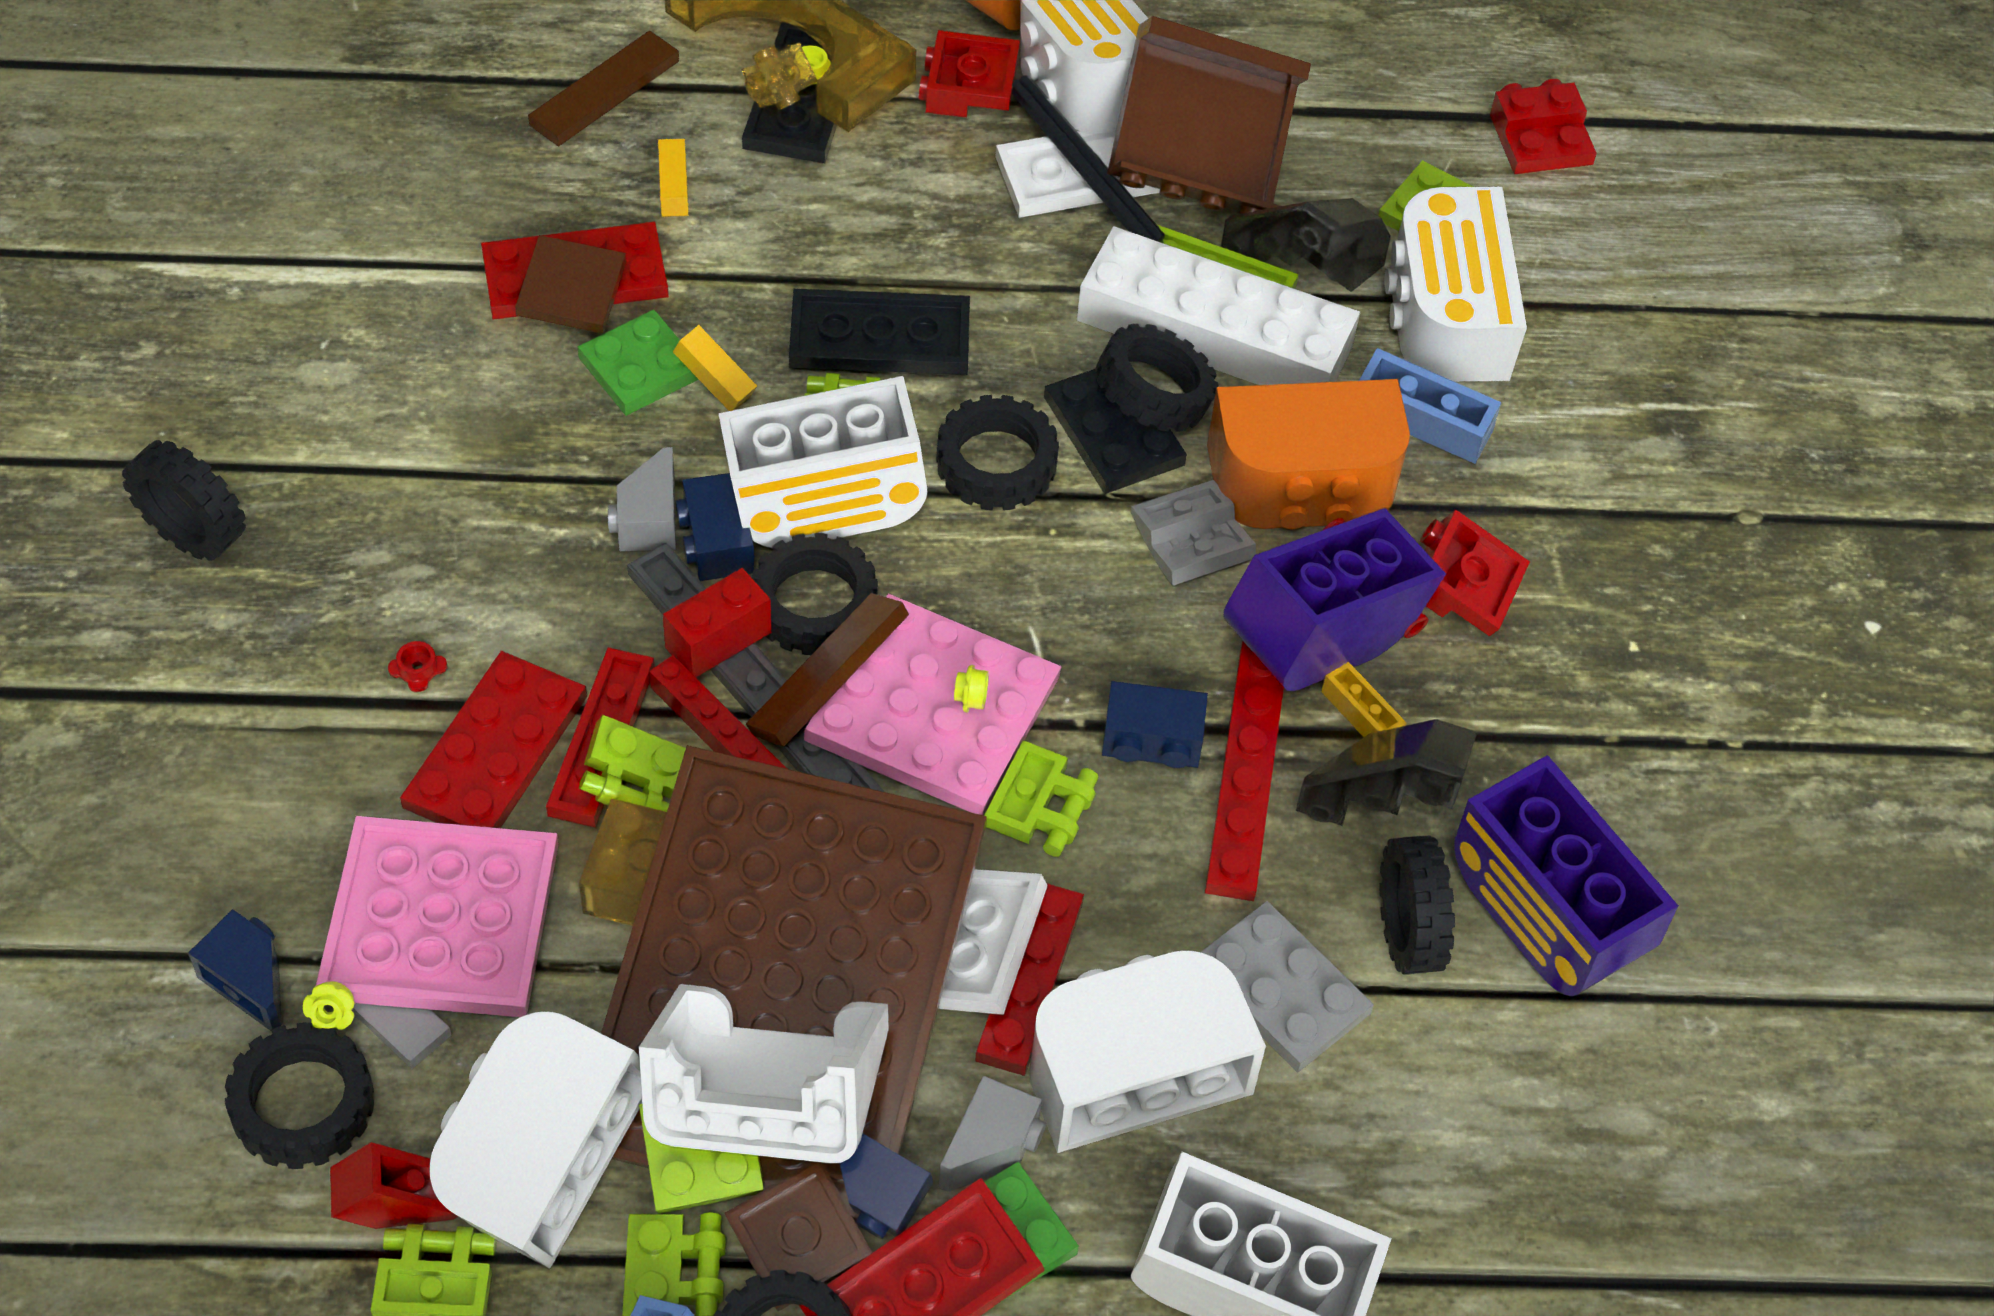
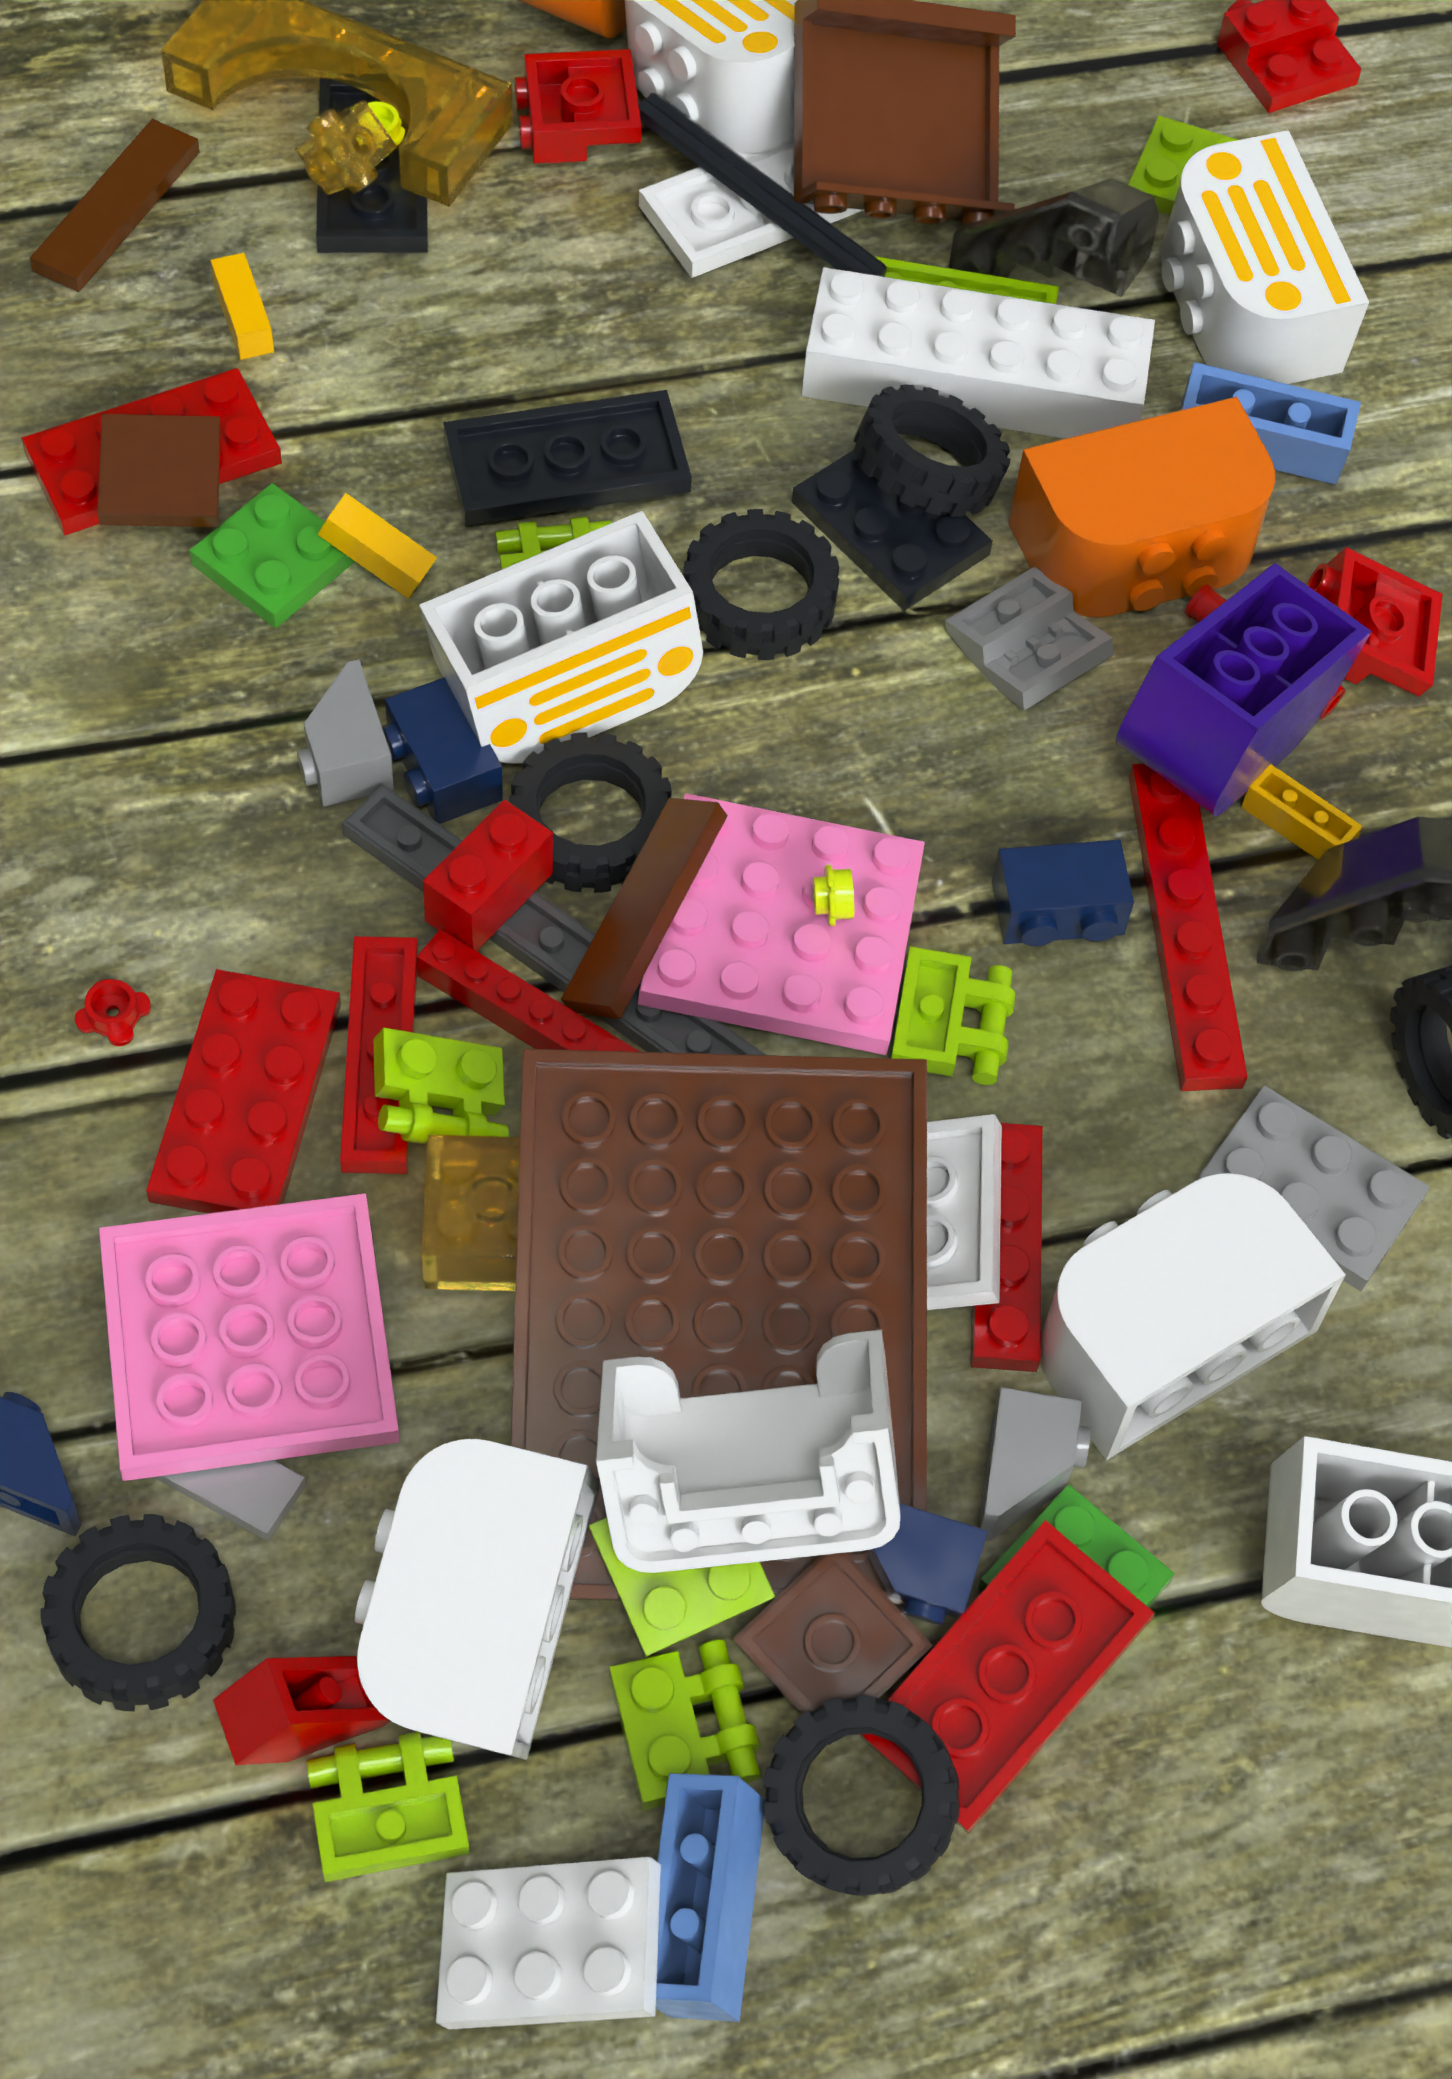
camera: 15 degrees left, 5 degrees up
neon yellow plate [302,981,355,1030] -> none

